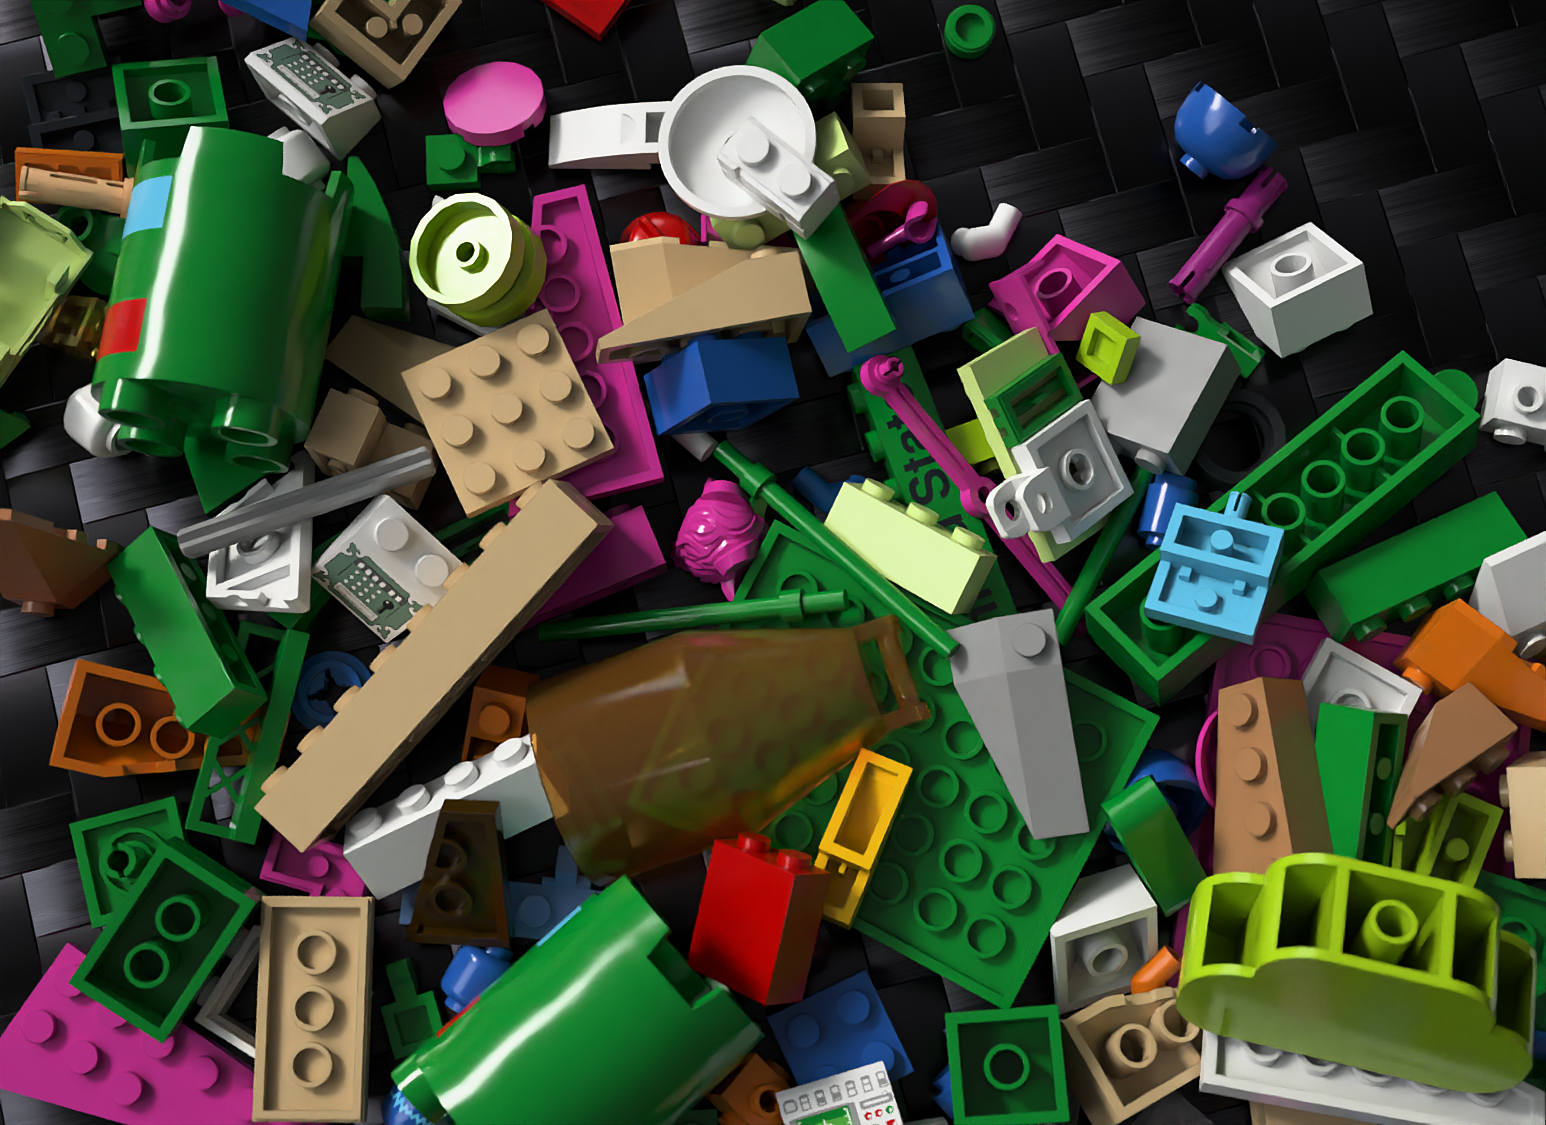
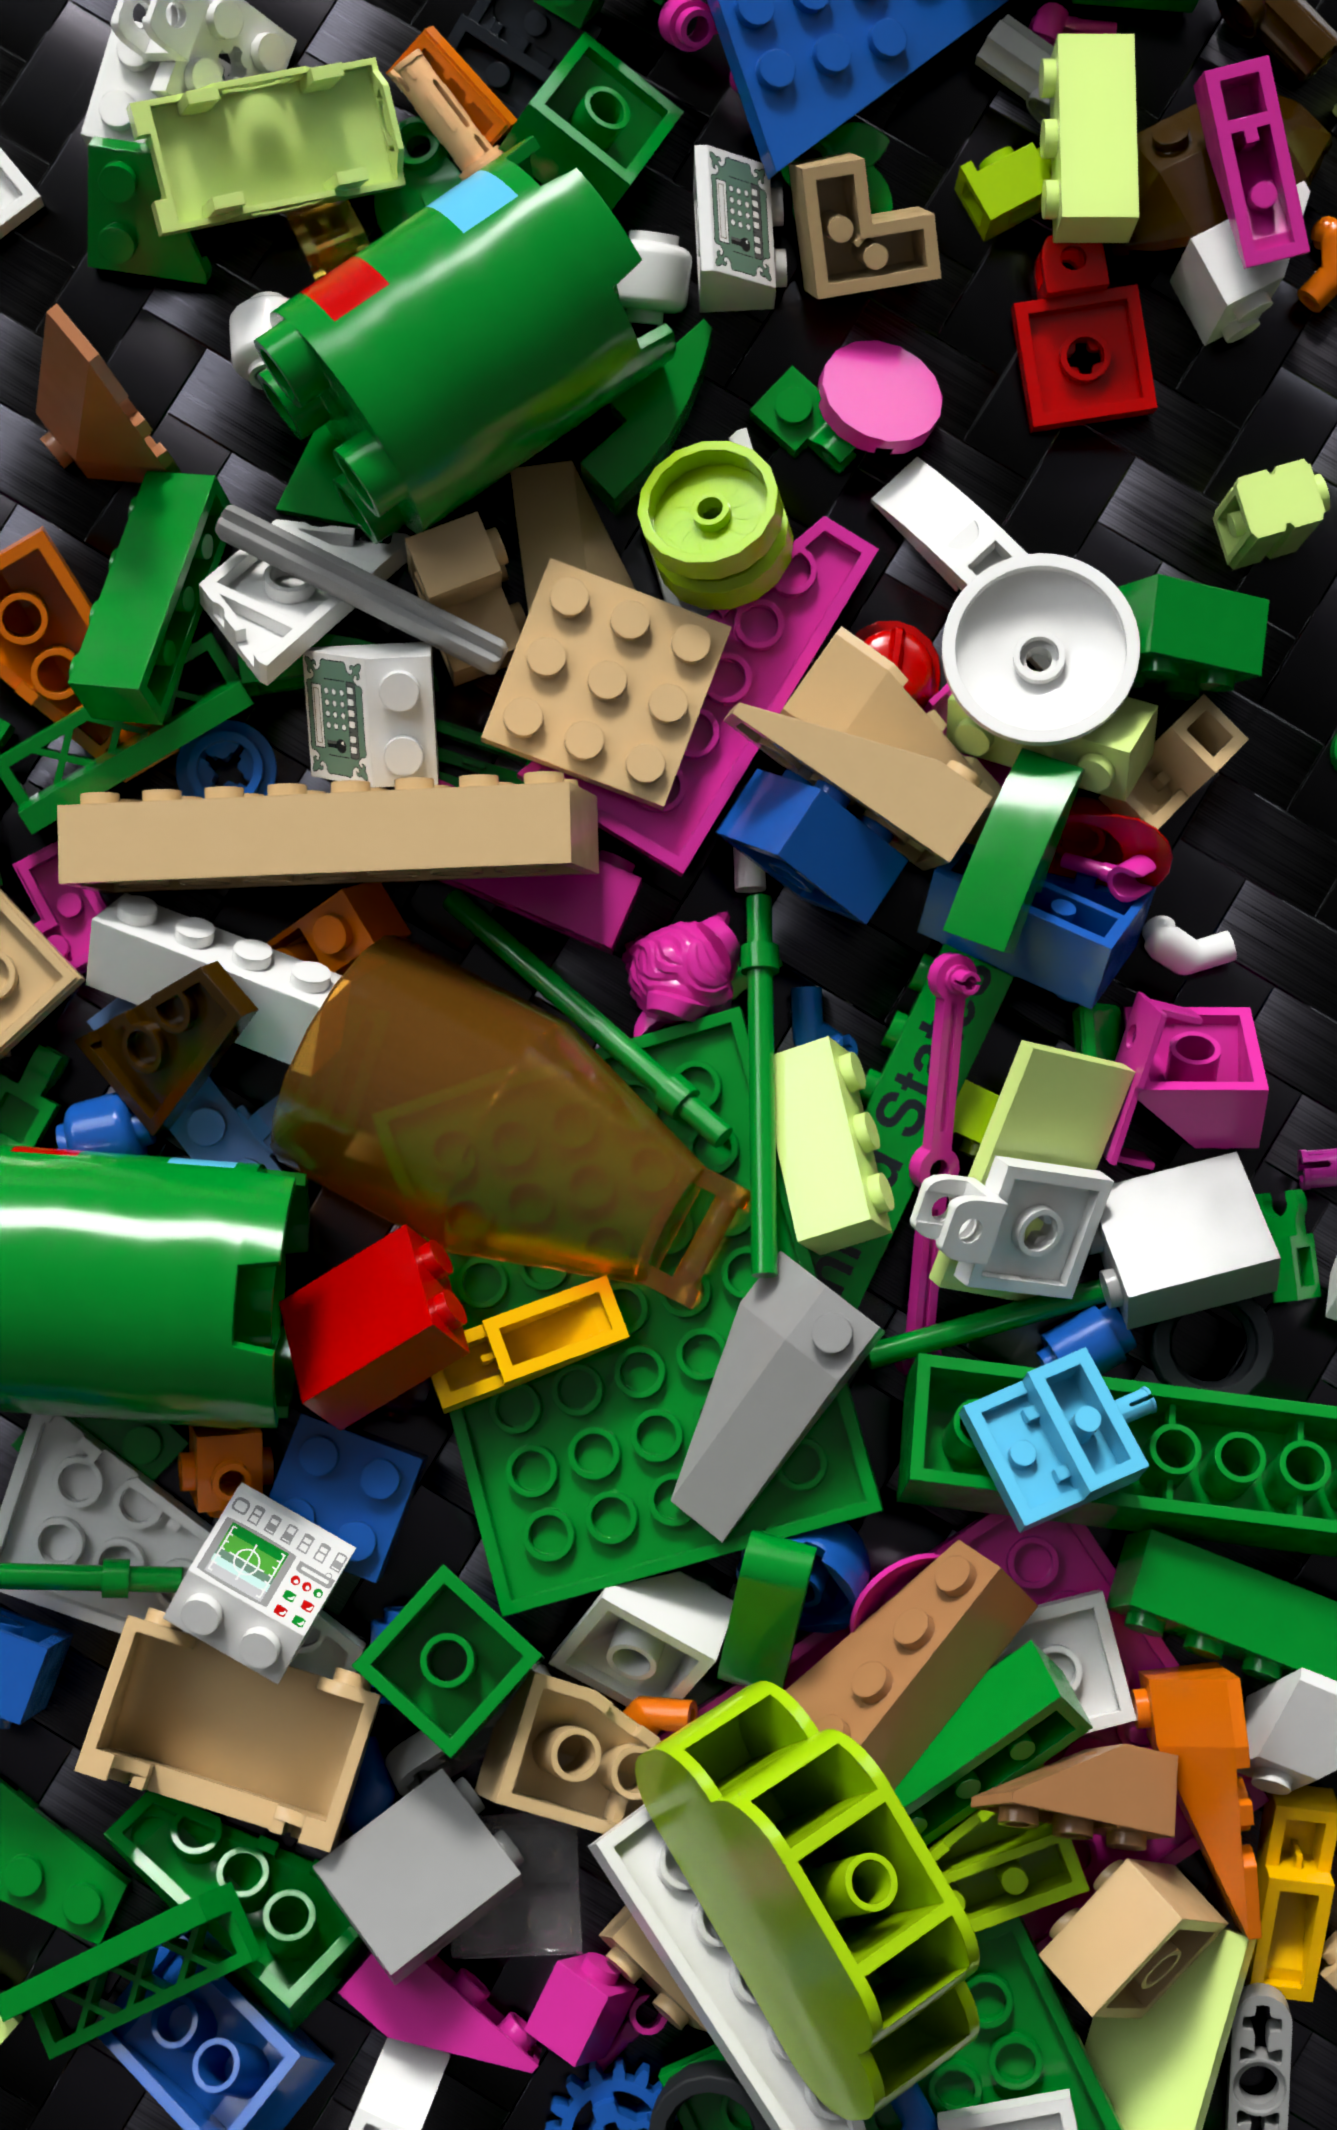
camera: 45 degrees right, 5 degrees up
white brick [716,116,840,240] -> none
green tile [984,352,1083,448] -> none
lime plate [1075,311,1142,385] -> none

